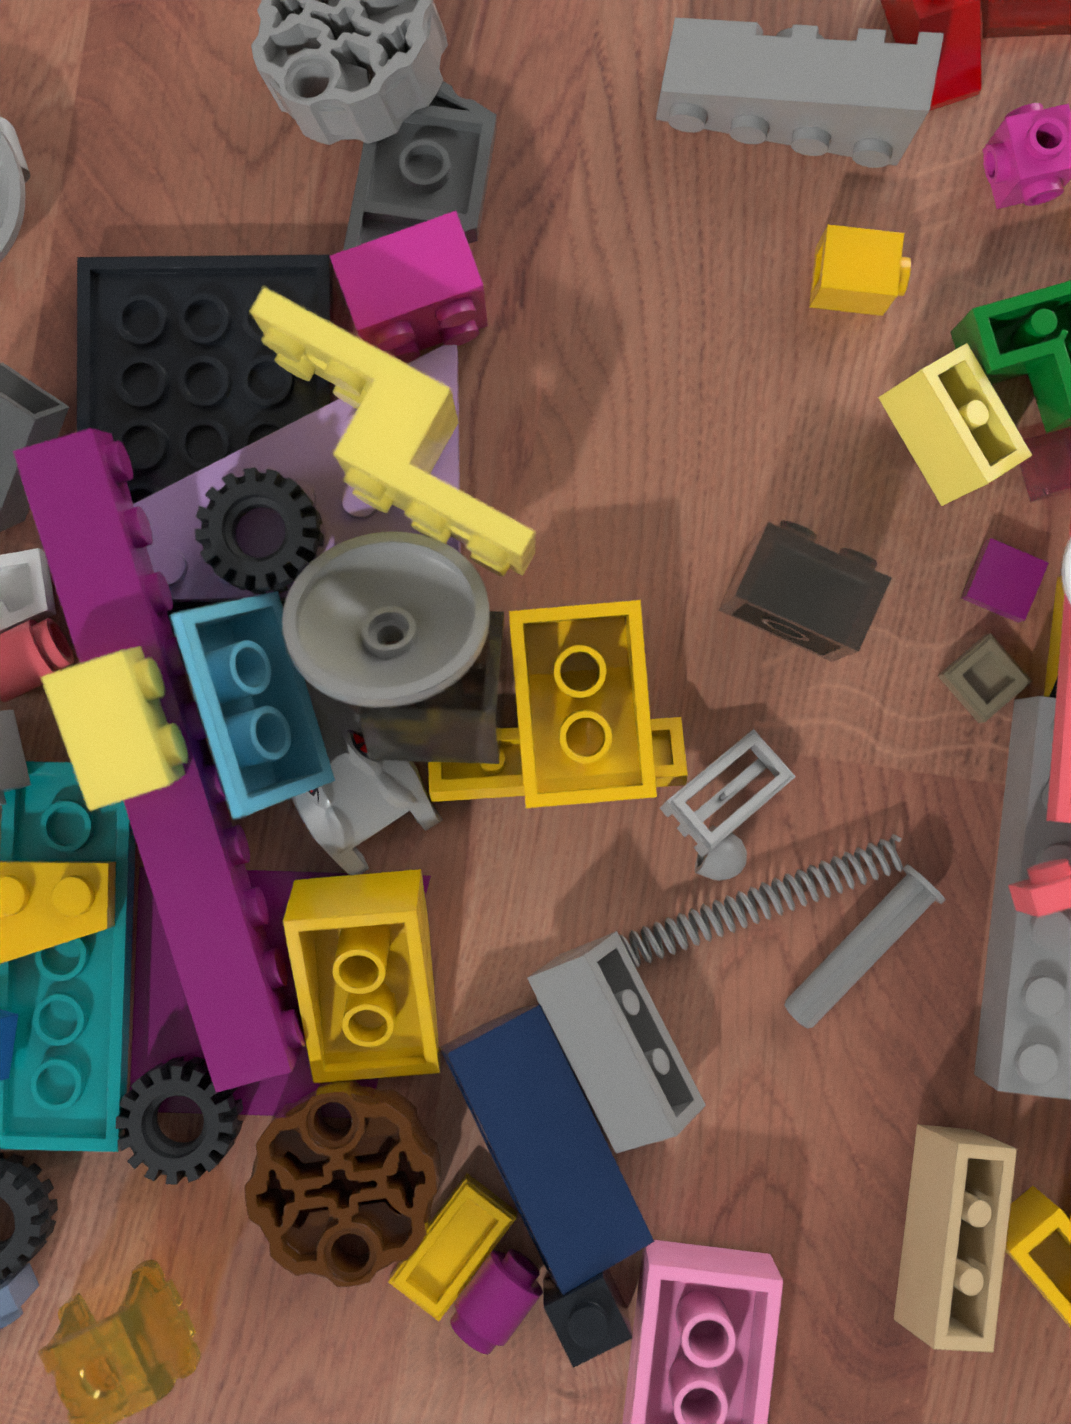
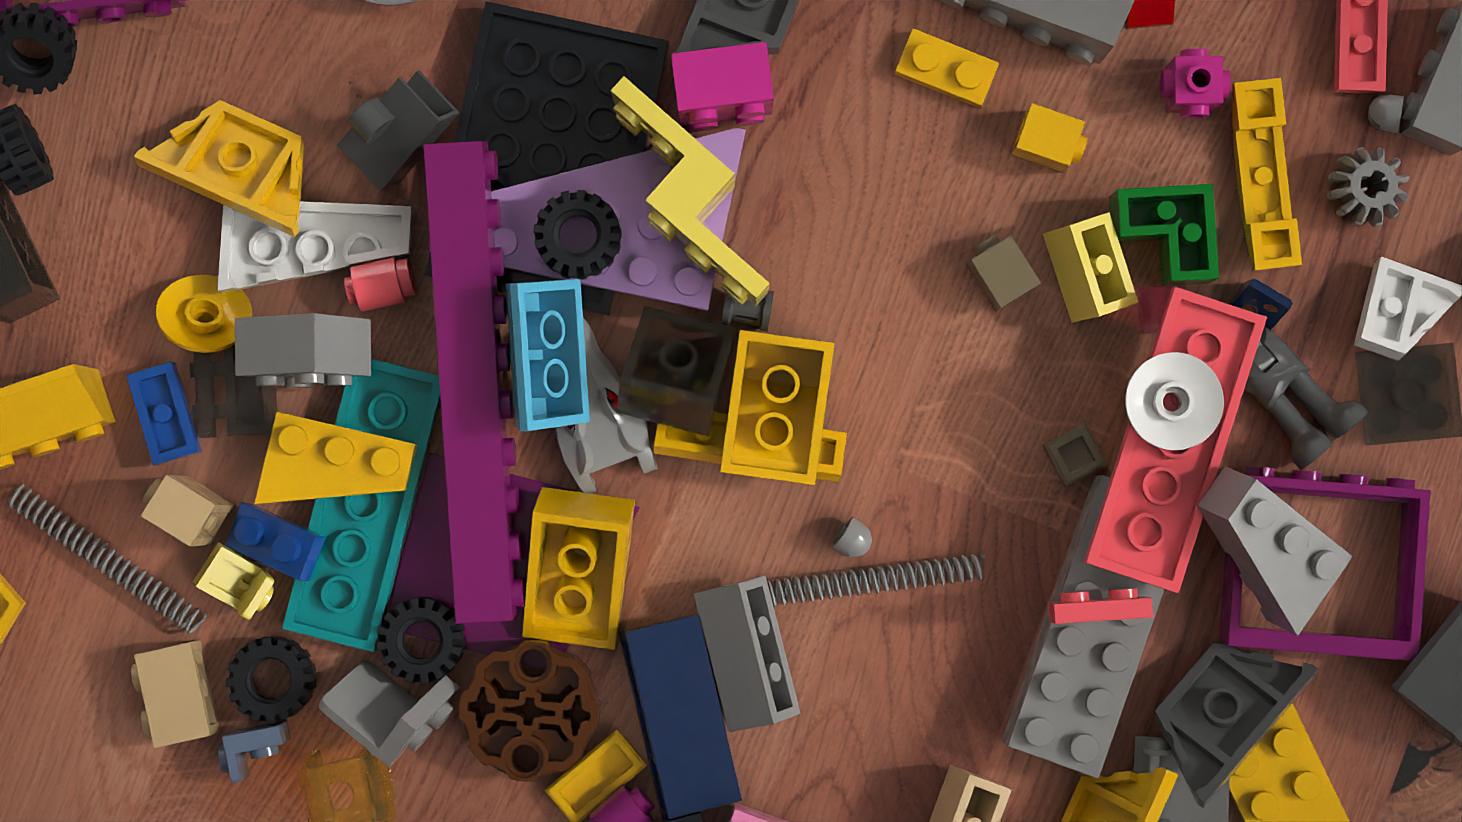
camera: 10 degrees right, 0 degrees up
light yellow brick [41,646,188,811] -> none
light grey dish [282,532,489,707] -> none
light grey tile [660,729,796,857] -> none
clear smoke brick [719,520,892,662] -> none
light grey axle [784,864,946,1029] -> none
magenta tile [961,538,1049,623] -> none
none -> light grey bracket [318,661,460,767]
none -> dark grey bush [721,290,774,331]
none -> yellow plate [894,28,999,109]
none -> dark tan brick [966,235,1041,312]

